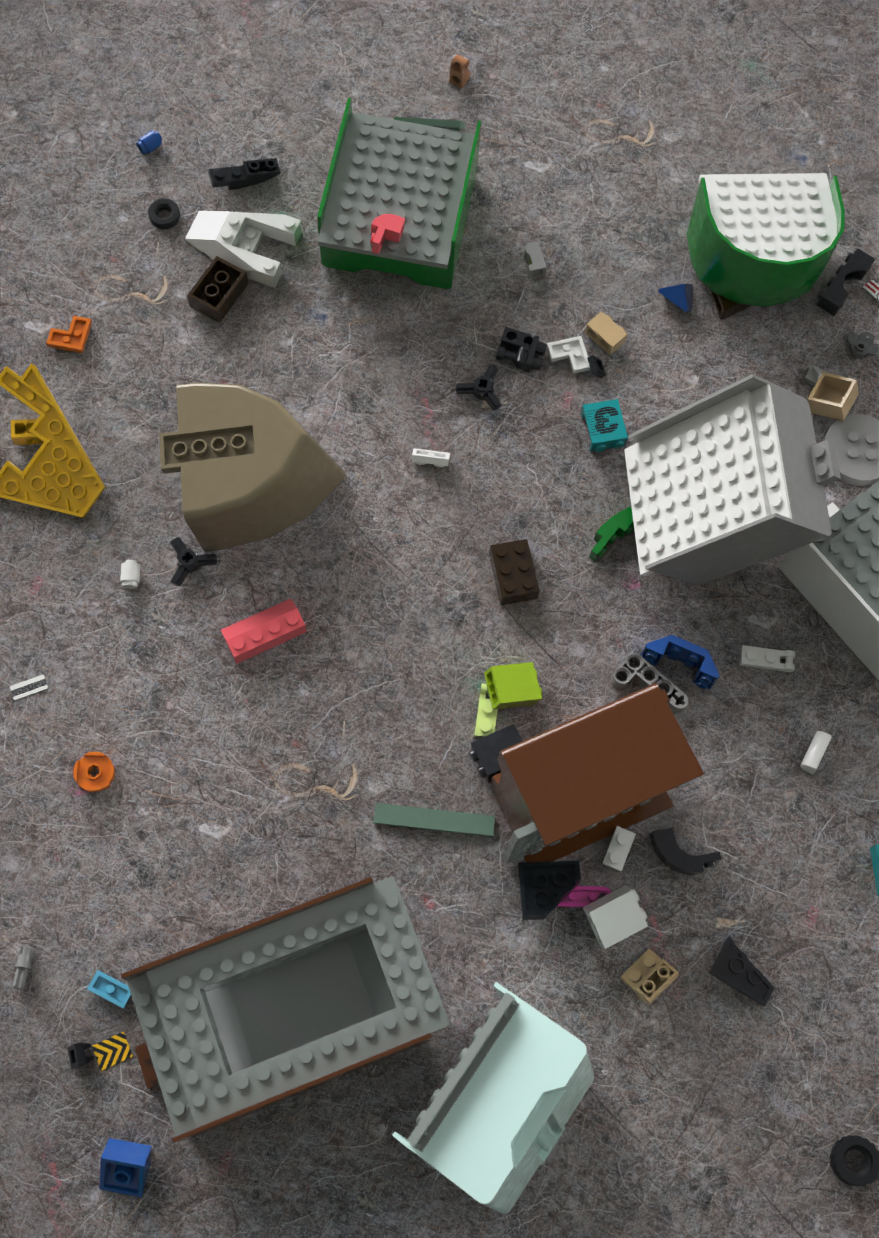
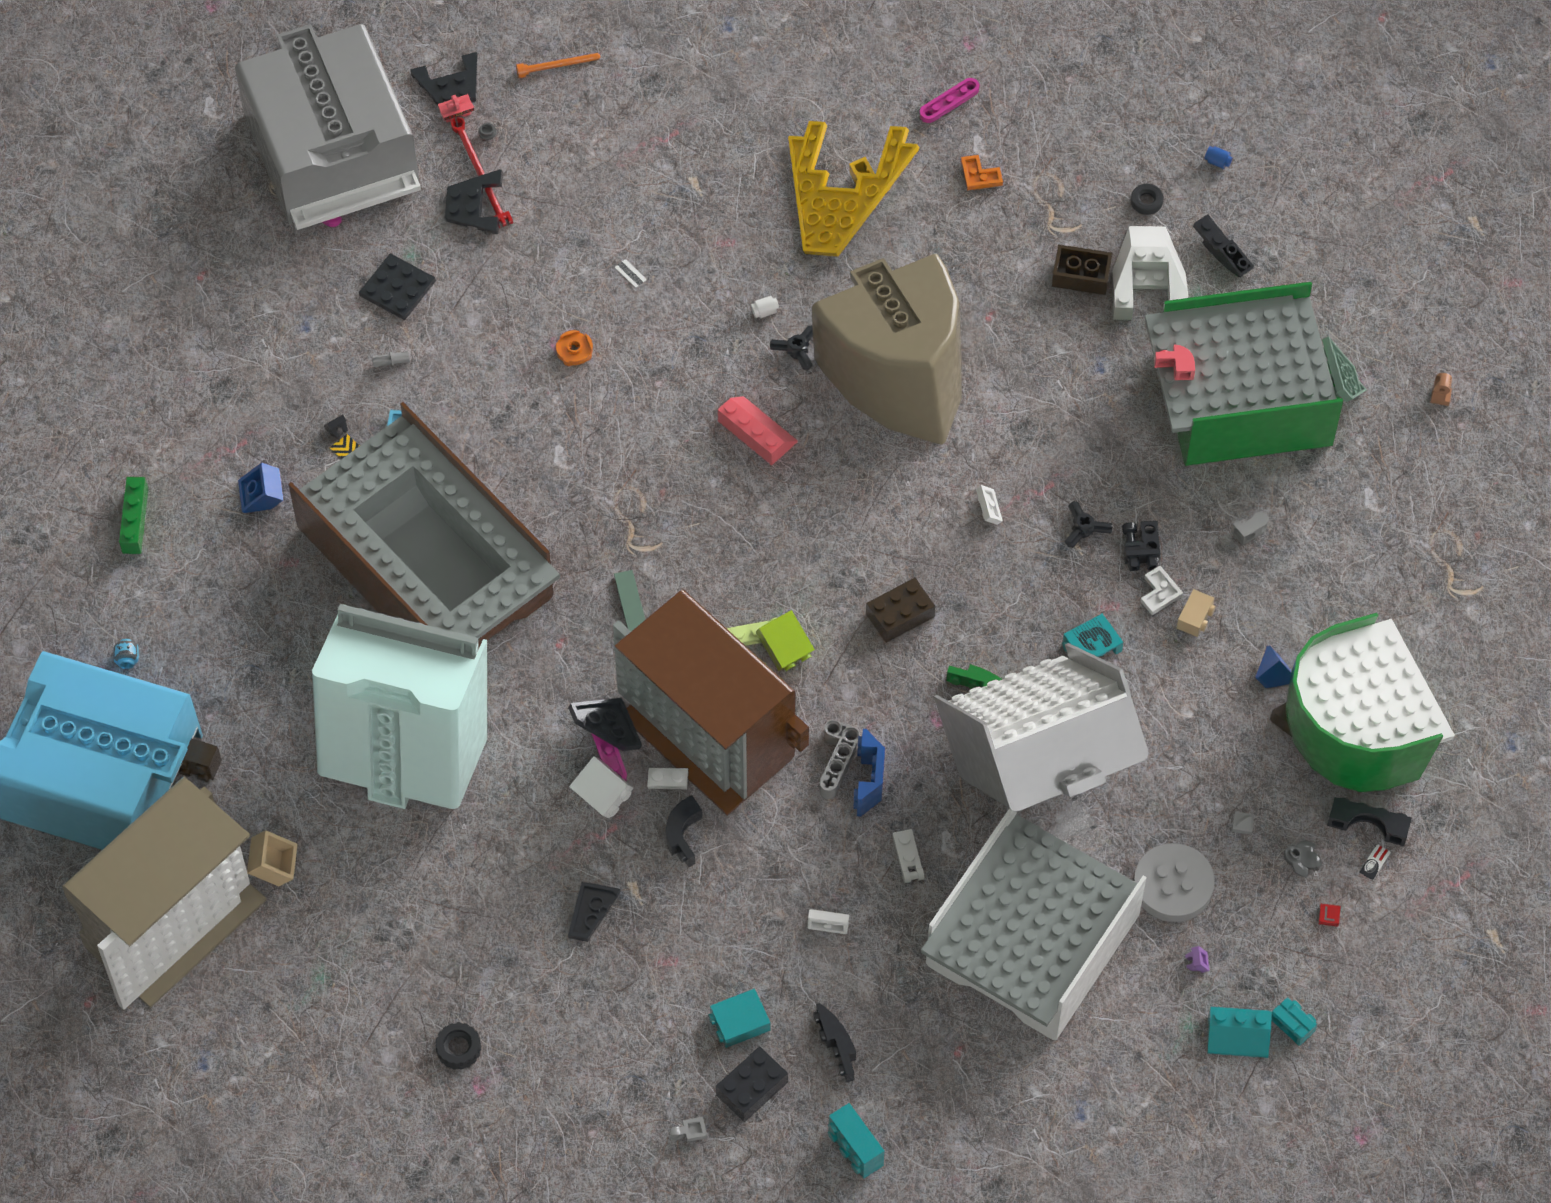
camera: 75 degrees right, 10 degrees down
black tile [587,355,606,378] -> none
tan brick [621,948,679,1005] -> none
tan piece [807,372,859,421] -> none

